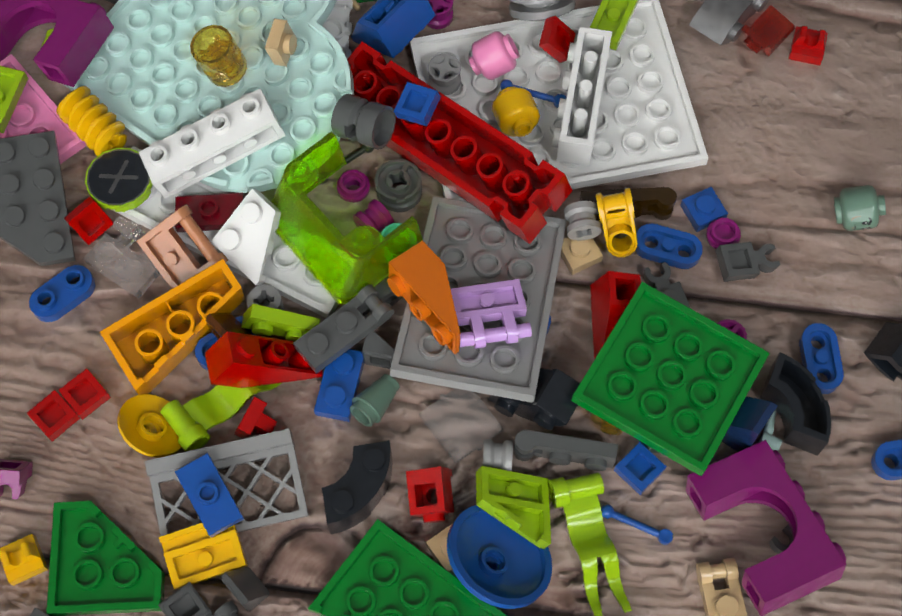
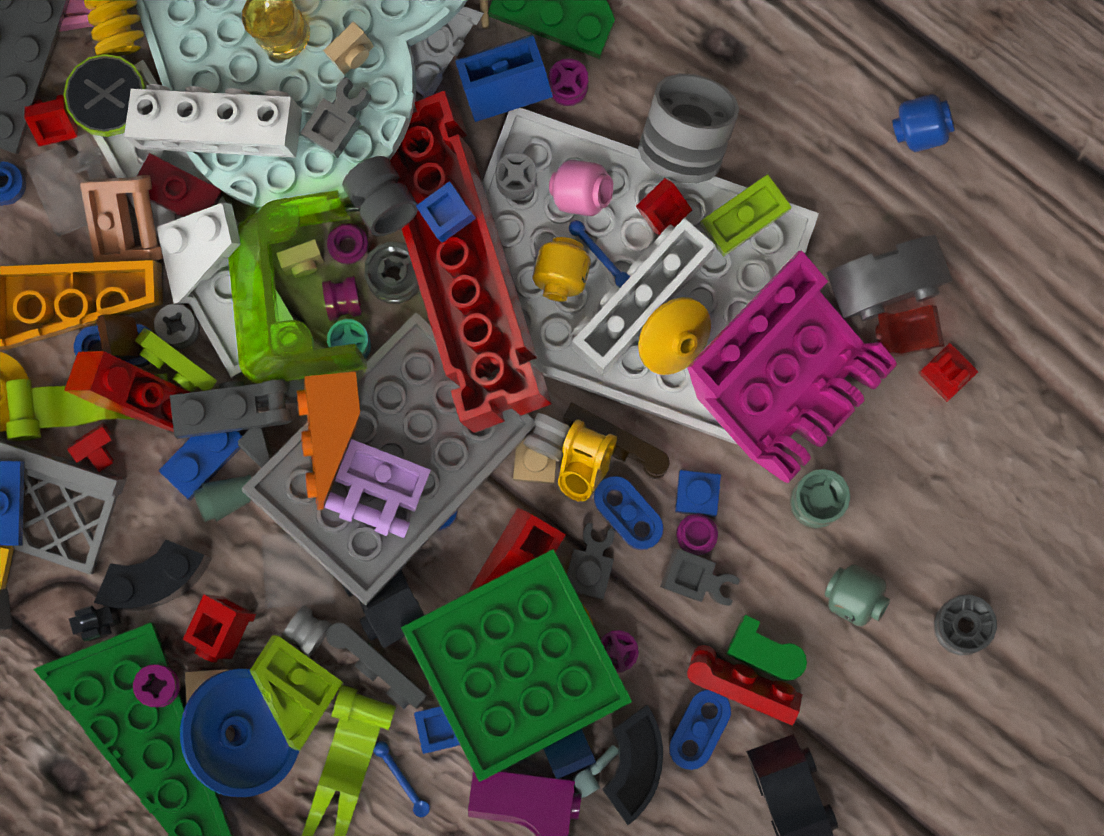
camera: 30 degrees right, 15 degrees up
none -> black plate [68,605,121,641]
none -> magenta wheel [133,664,181,707]
none -> tan plate [276,239,324,278]
none -> dark grey plate [300,77,371,158]
none -> yellow dish [638,297,711,375]
none -> dark pink slope [687,250,897,483]
none -> red plate [687,645,803,726]
none -> green leg [725,615,807,681]
none -> sand green wheel [790,469,850,528]

